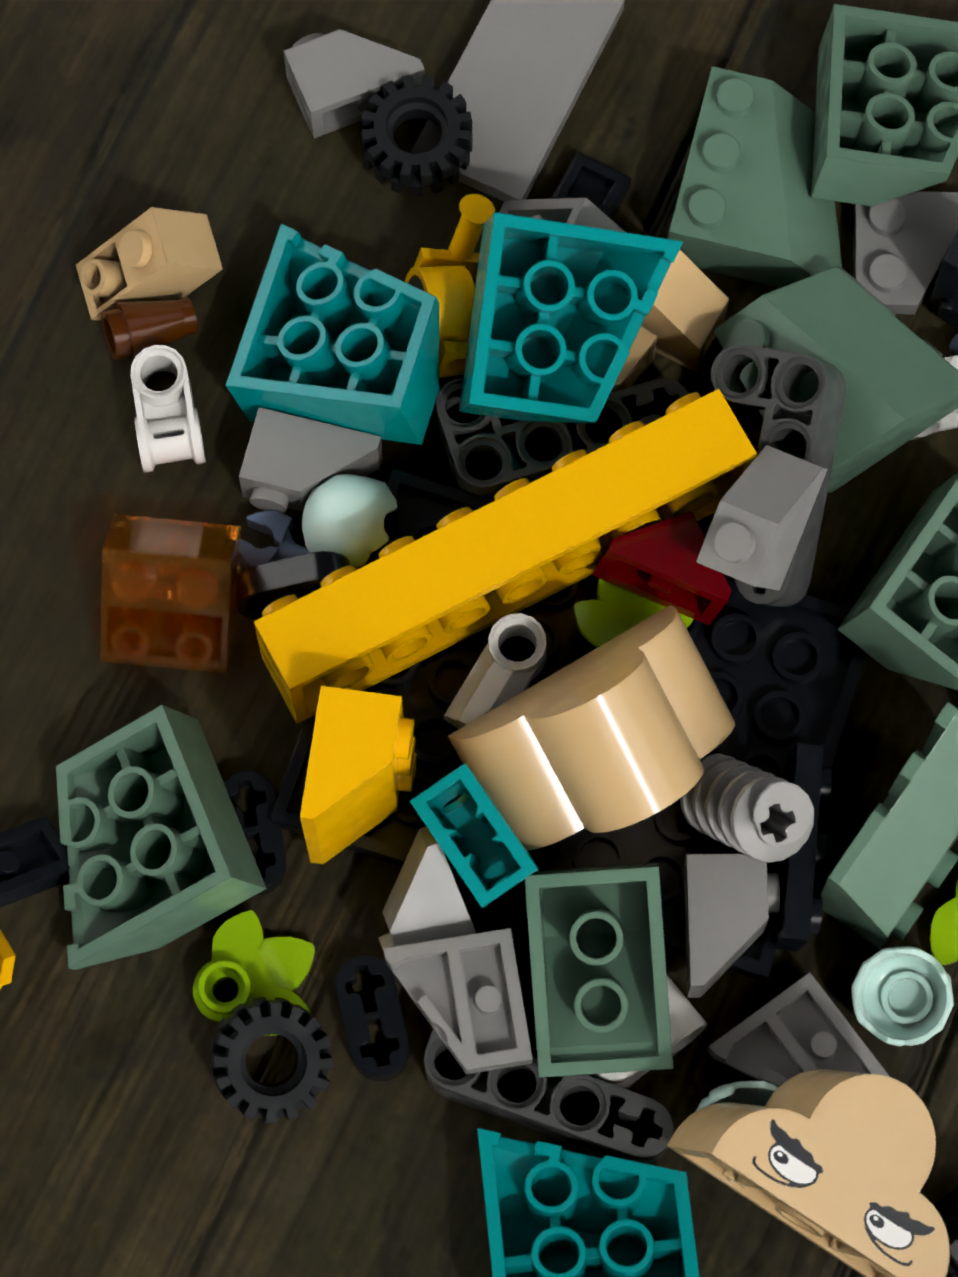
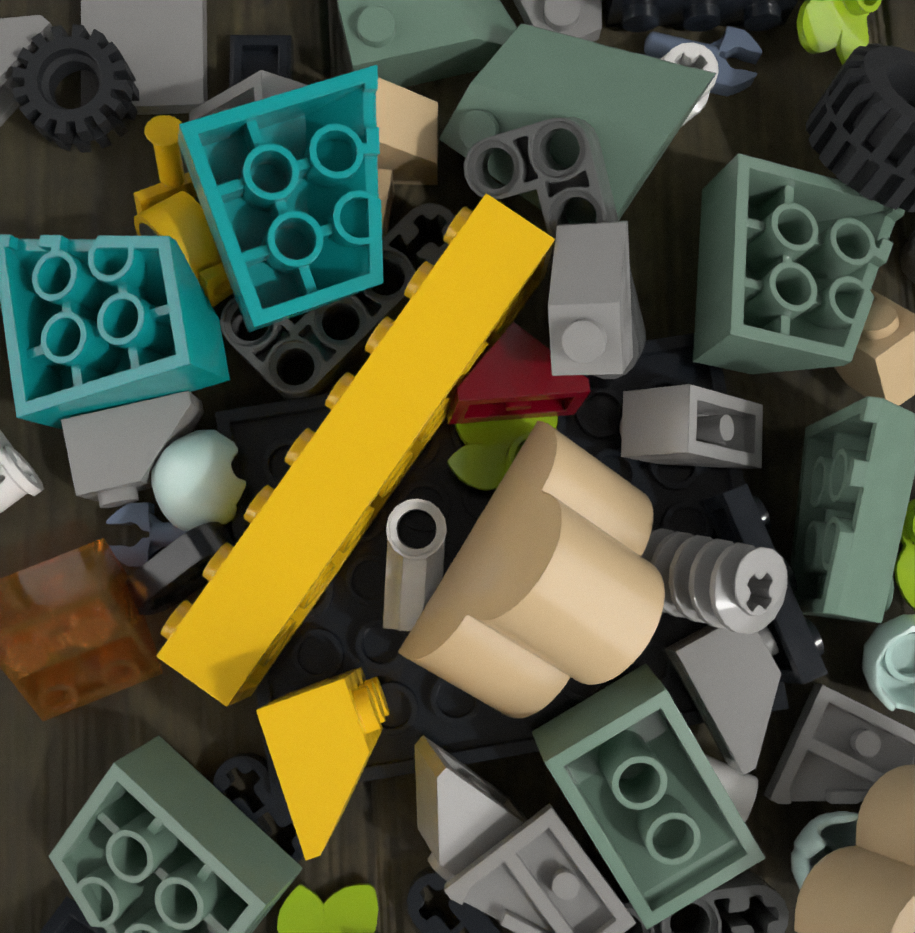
camera: 30 degrees left, 10 degrees up
teal torso [410,763,539,908] -> none
none -> light grey slope [620,384,763,469]

